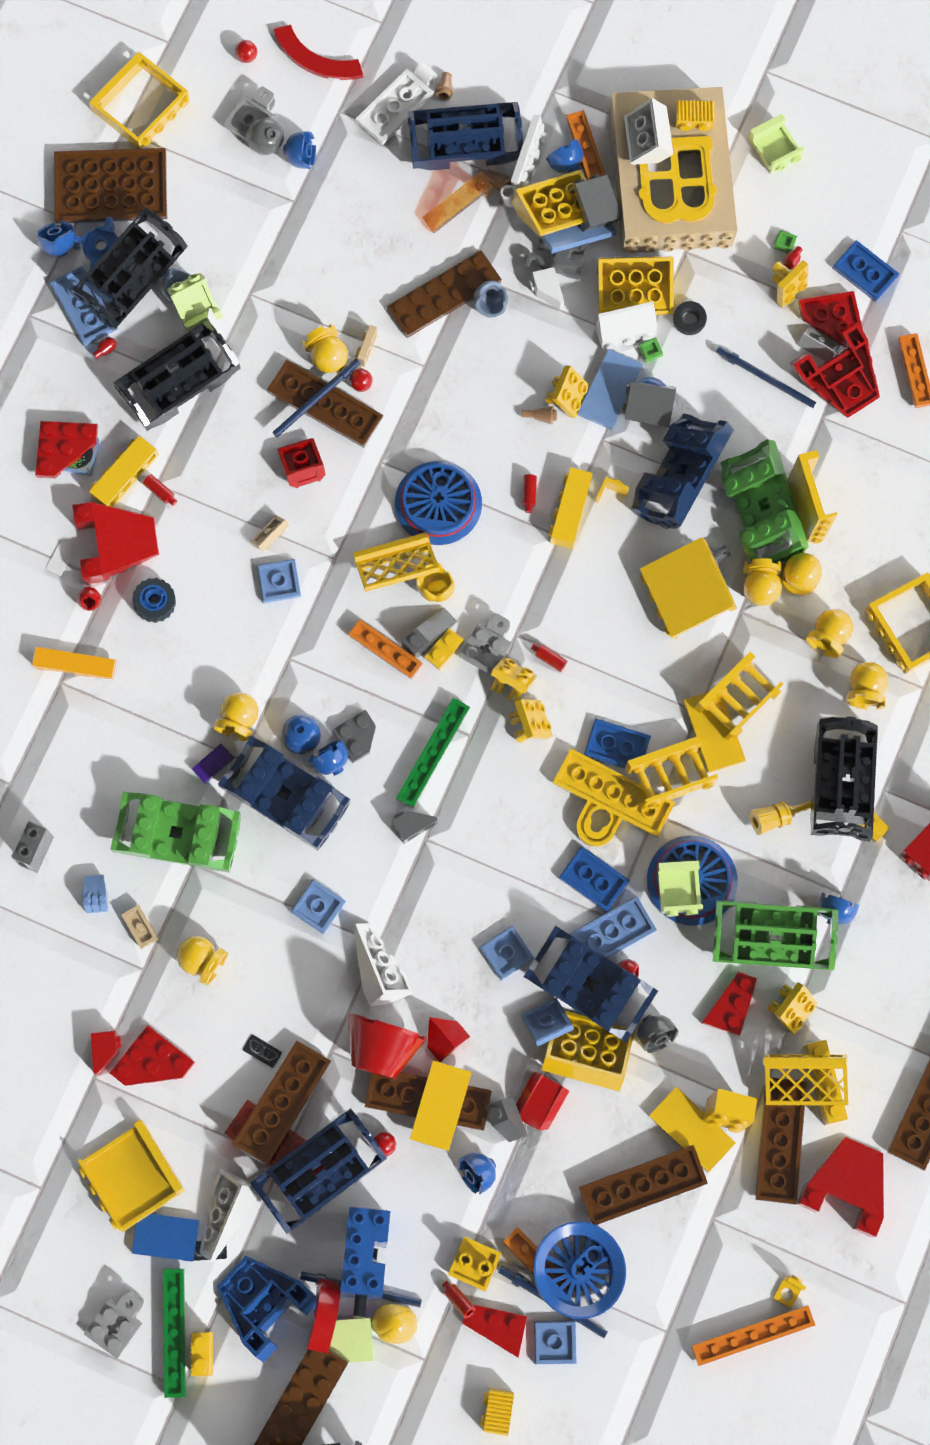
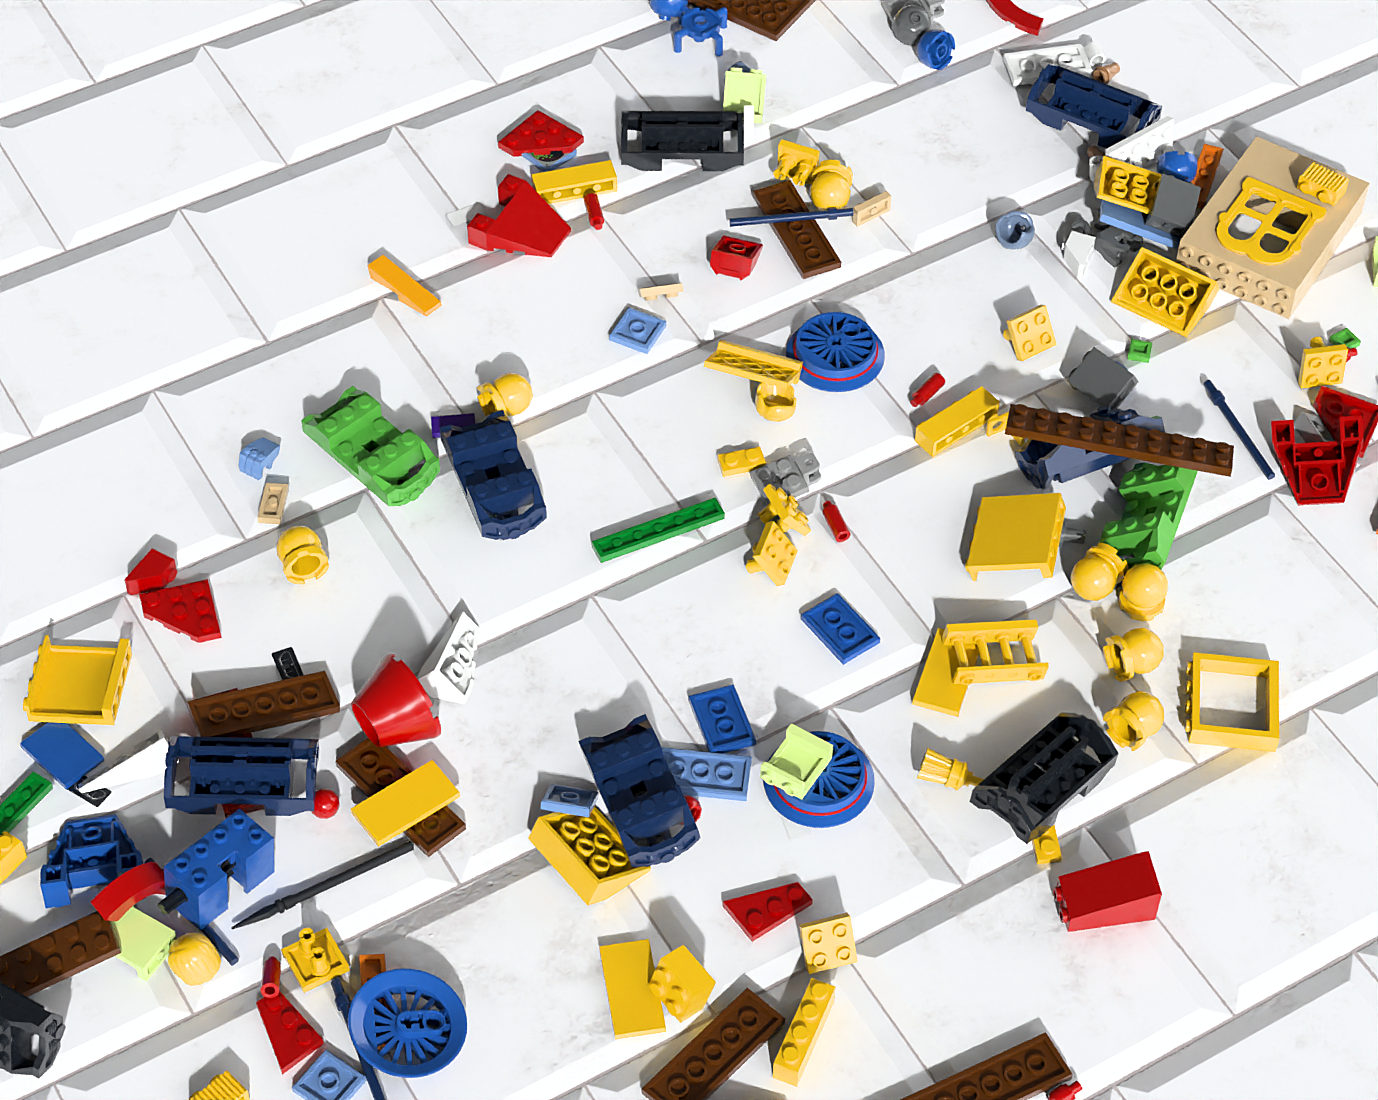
camera: 40 degrees right, 25 degrees down
dark grey panel [12,821,54,873] -> none
medium blue tile [49,266,118,346] -> none
black piece [70,207,188,331] -> none
red piece [77,587,102,611] -> none
red cylinder [92,337,117,359] -> none
black wheel [132,578,176,623] -> none
blue cylinder [282,714,321,755] -> none
medium blue tile [291,879,346,935] -> none
blue cylinder [308,739,348,776] -> none
dark grey plate [332,710,376,763] -> none
orange plate [348,619,423,680] -> none
red piece [349,368,373,392] -> none
reddish brown plate [387,250,502,338] -> none
dark grey slope [392,811,438,844] -> none
slope [402,608,457,658] -> none
clear orange piece [422,171,493,233] -> none
red slope [427,1017,470,1063] -> none
blue cylinder [458,1152,496,1195] -> none
medium blue tile [479,925,535,981] -> none
dark grey slope [485,1097,527,1142] -> none
red slope [516,1071,569,1130] -> none
medium nougat cone [522,406,557,425] -> none
yellow plate [552,749,676,847] -> none
medium blue tile [578,349,643,430] -> none
reddish brown plate [579,1145,708,1225] -> none
white slope [596,302,657,349] -> none
white slope [624,98,673,165] -> none
yellow fence [625,736,718,809] -> none
dark grey cylinder [637,1015,679,1053] -> none
black tyre [673,301,707,335] -> none
bright green piece [713,900,838,970] -> none
yellow fence [764,1054,849,1105] -> none
yellow panel [787,450,838,544] -> none
blue cylinder [818,892,860,924] -> none
none -> black piece [231,841,414,929]
none -> yellow plate [773,139,820,186]
none -> reddish brown plate [1005,404,1234,477]

